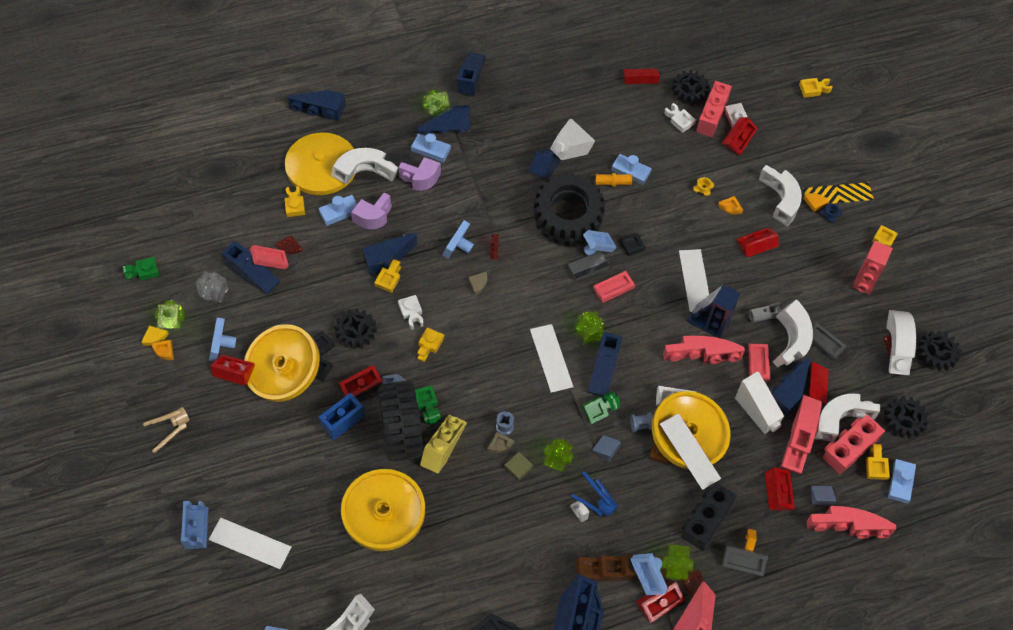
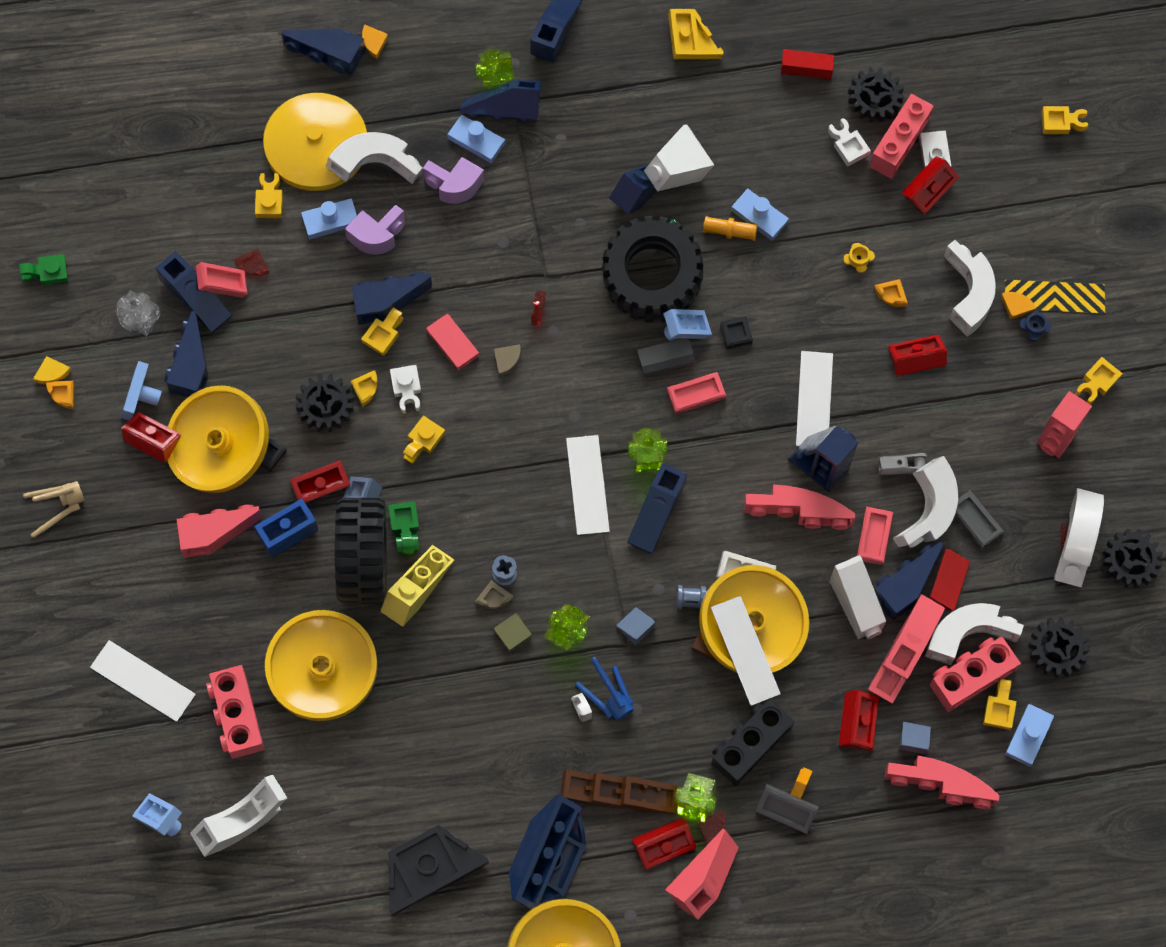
camera: 10 degrees right, 10 degrees up
clear neon green brick [155,301,185,329] -> none
medium blue hinge [181,501,209,549] -> none
black tile [313,331,335,357] -> none
light blue tile [442,220,474,259] -> none
green plate [582,391,621,424] -> none
light blue tile [631,553,668,595] -> none
none -> dark blue slope [164,311,209,397]
none -> coral slope [177,505,262,558]
none -> coral brick [206,665,265,759]
none -> yellow tile [351,370,378,407]
none -> light orange tile [362,25,388,59]
none -> coral tile [426,313,479,371]
none -> yellow wing [668,9,724,59]

